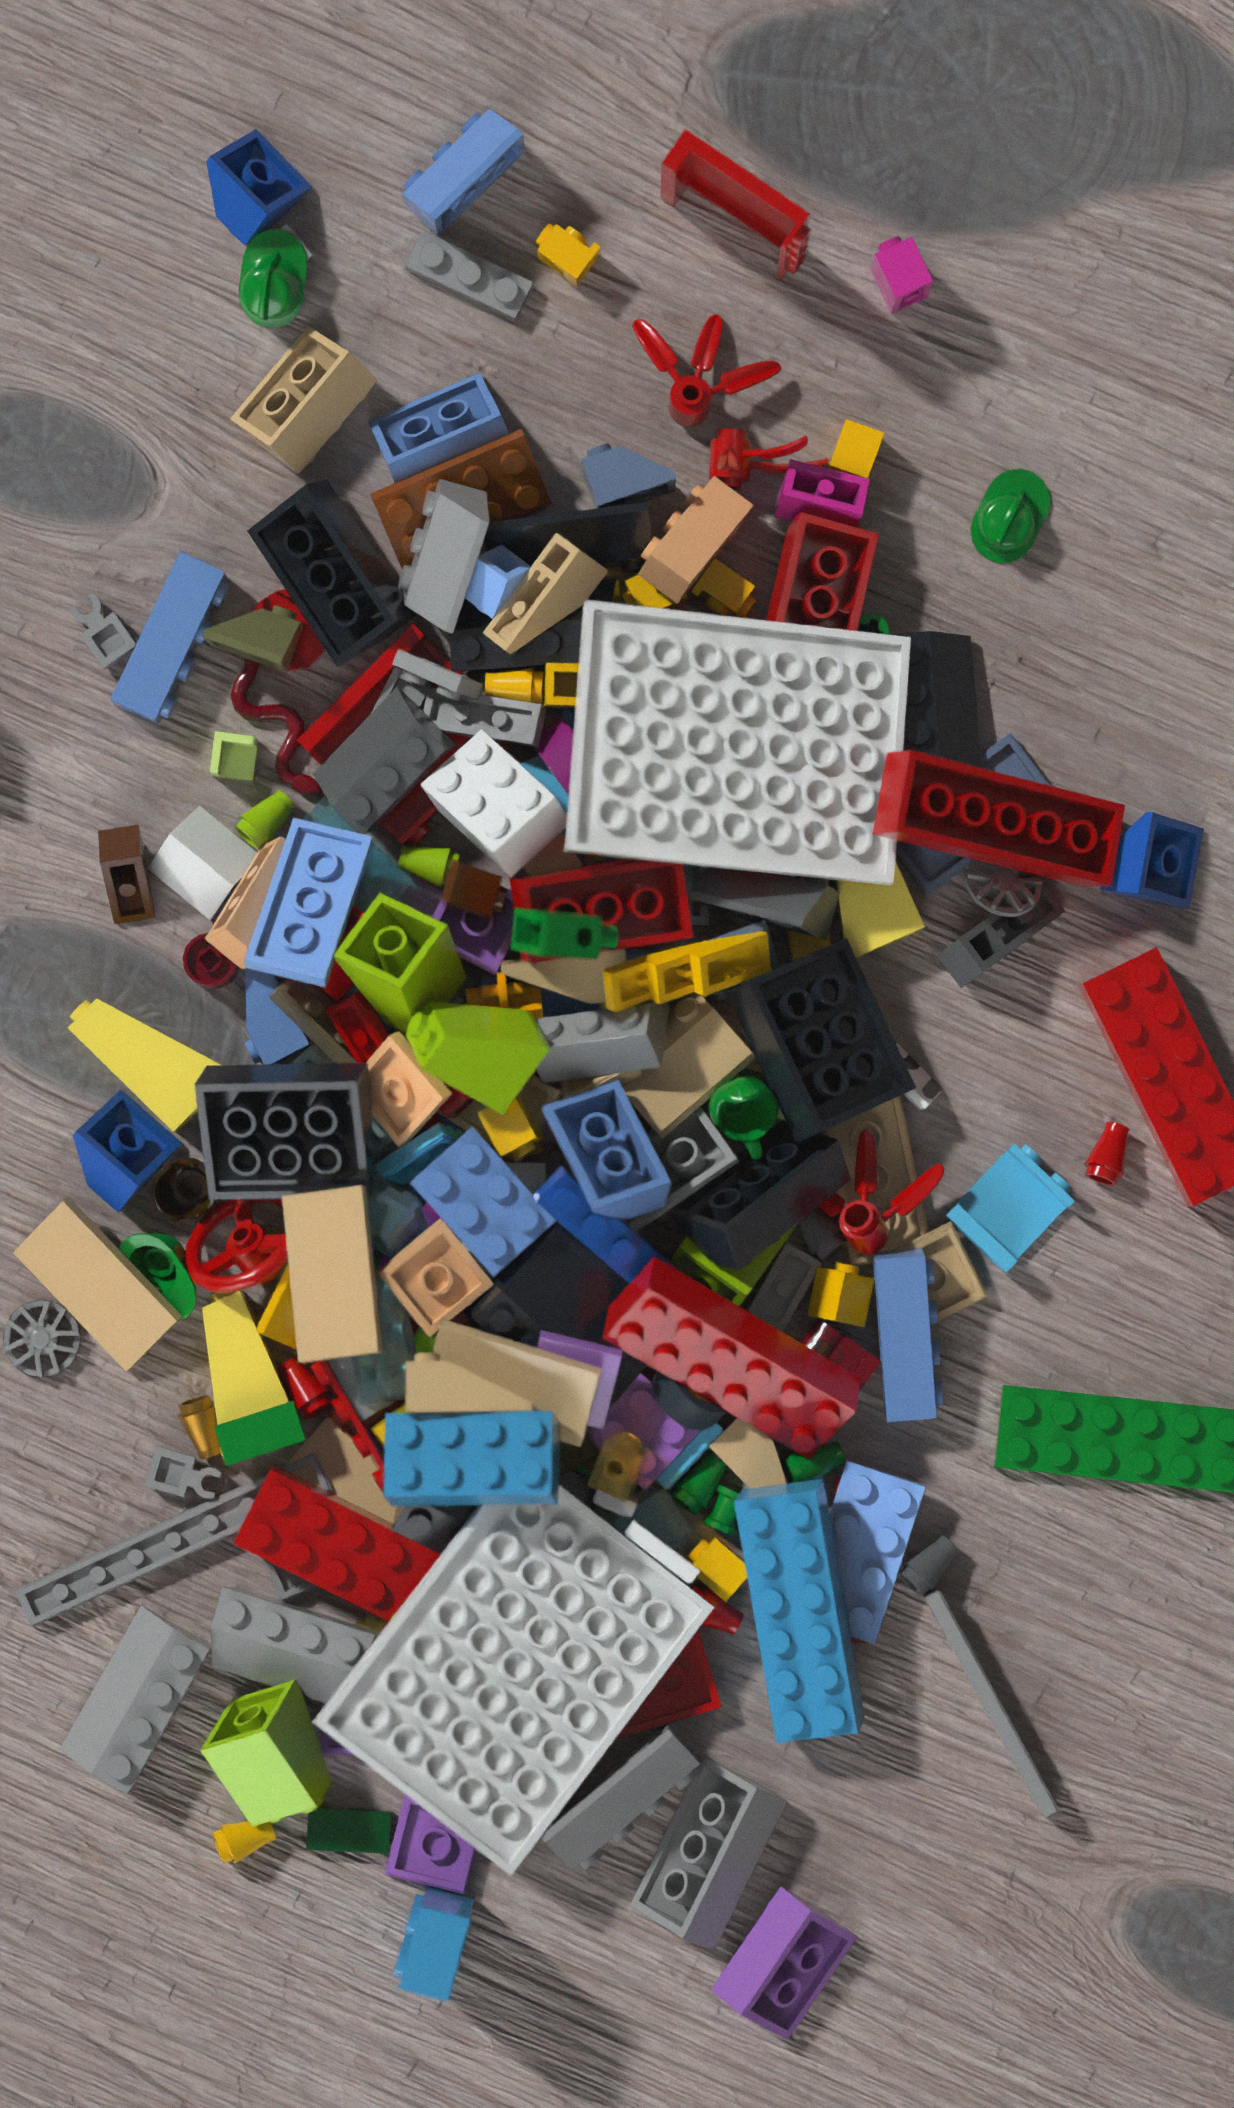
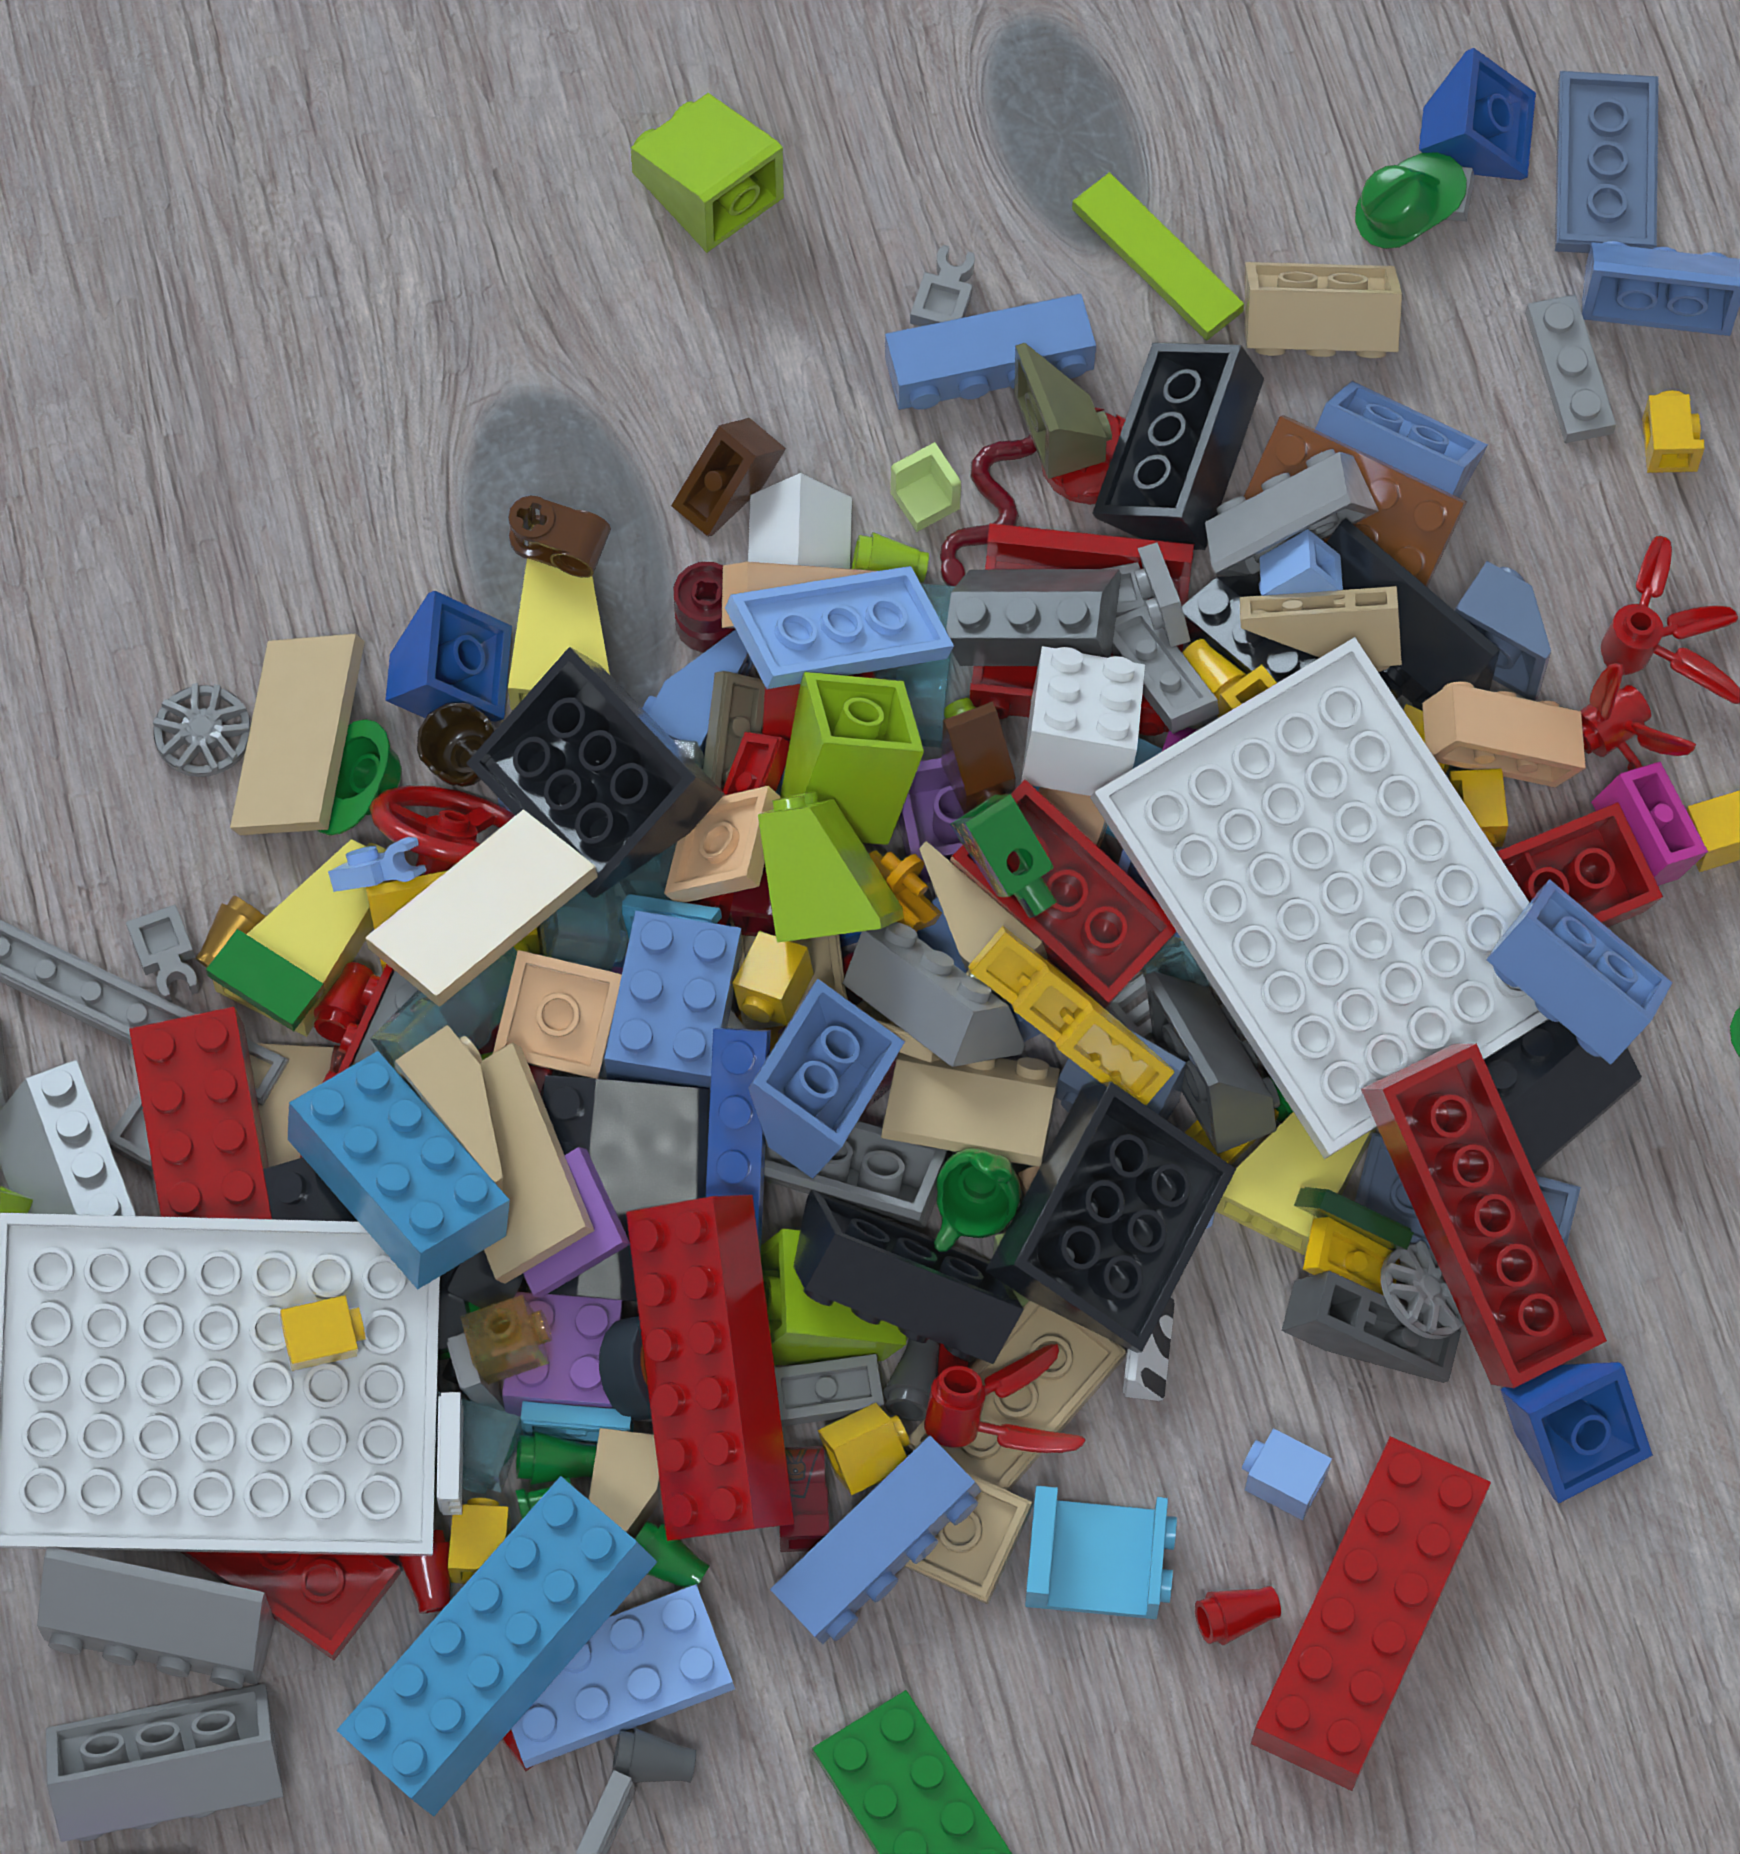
camera: 50 degrees right, 20 degrees down
none -> yellow brick [280,1295,366,1371]
none -> light blue plate [328,837,426,892]
none -> reddish brown piece [508,495,611,578]
none -> lime tile [1072,172,1244,341]
none -> light blue brick [1242,1428,1332,1520]
none -> dark green tile [1294,1187,1414,1250]
none -> yellow plate [1303,1217,1400,1296]
none -> medium blue slope [1486,879,1672,1065]
none -> sand blue tile [1555,71,1659,253]

